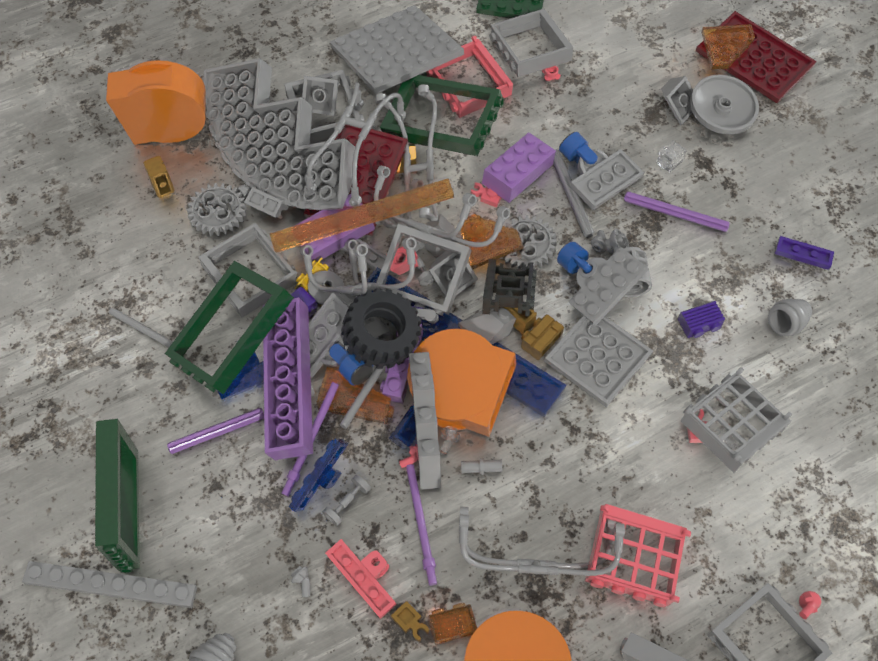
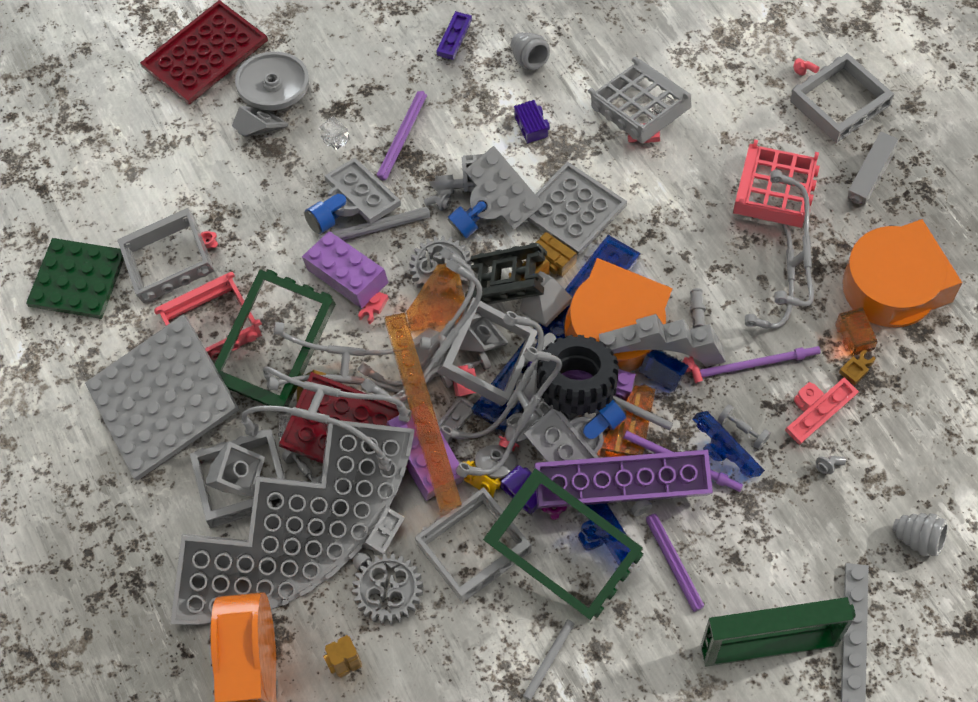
camera: 85 degrees left, 0 degrees up
clear orange plate [701,24,755,70] -> none

